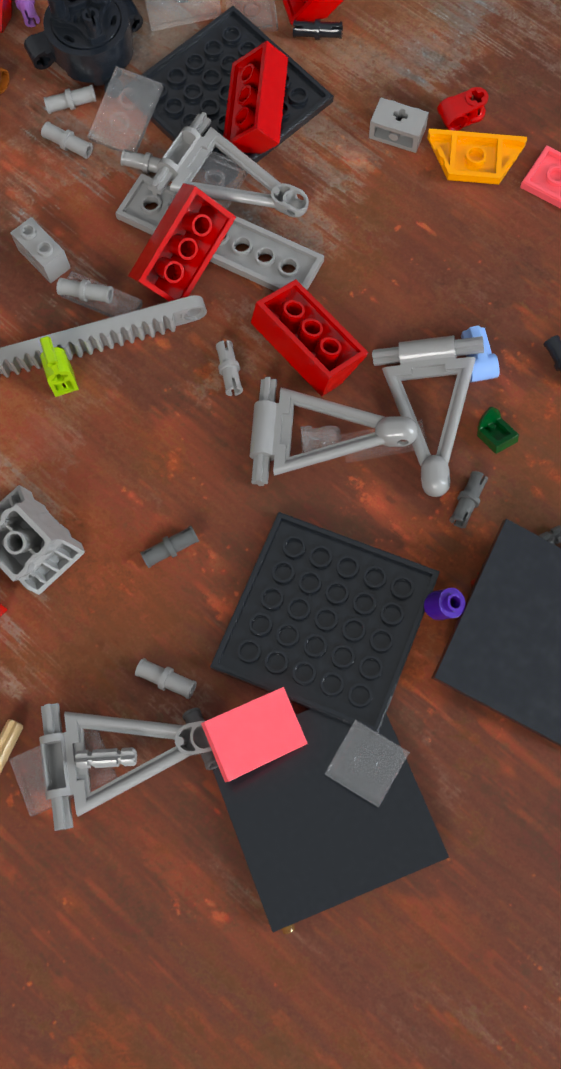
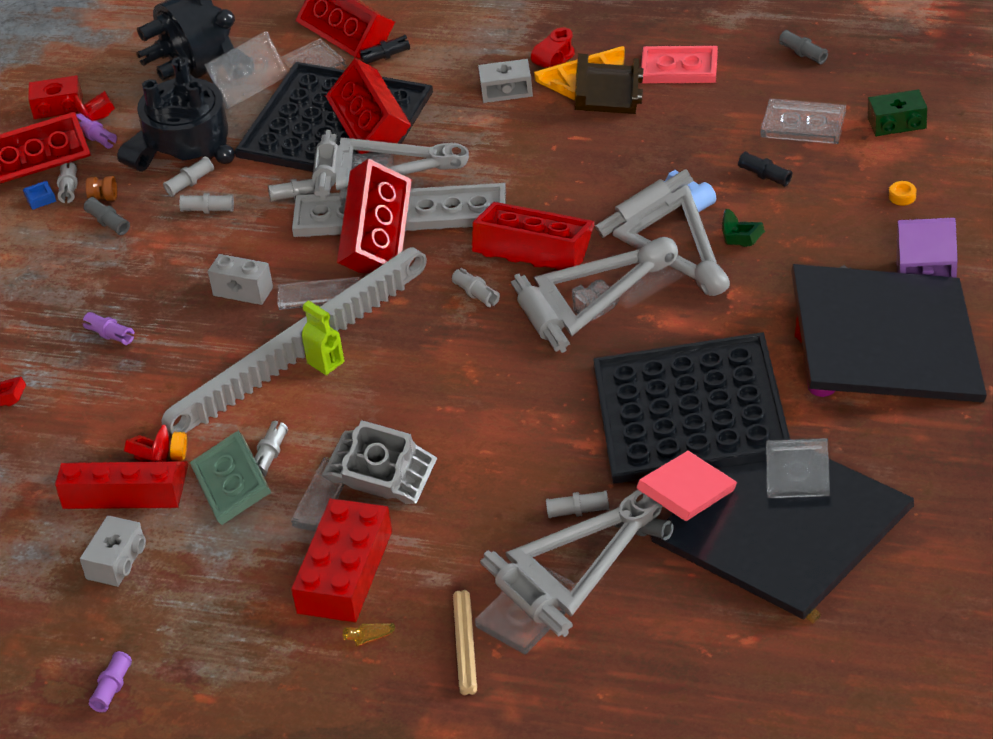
camera: 25 degrees left, 30 degrees down
light grey pin [56,278,114,303] -> none
light grey axle [75,747,137,769] -> none
clear tile [87,66,164,152] -> none
dark grey pin [140,525,200,568] -> none
dark purple brick [424,588,465,620] -> none
dark grey pin [449,471,488,528] -> none
none -> dark brown panel [575,53,643,114]

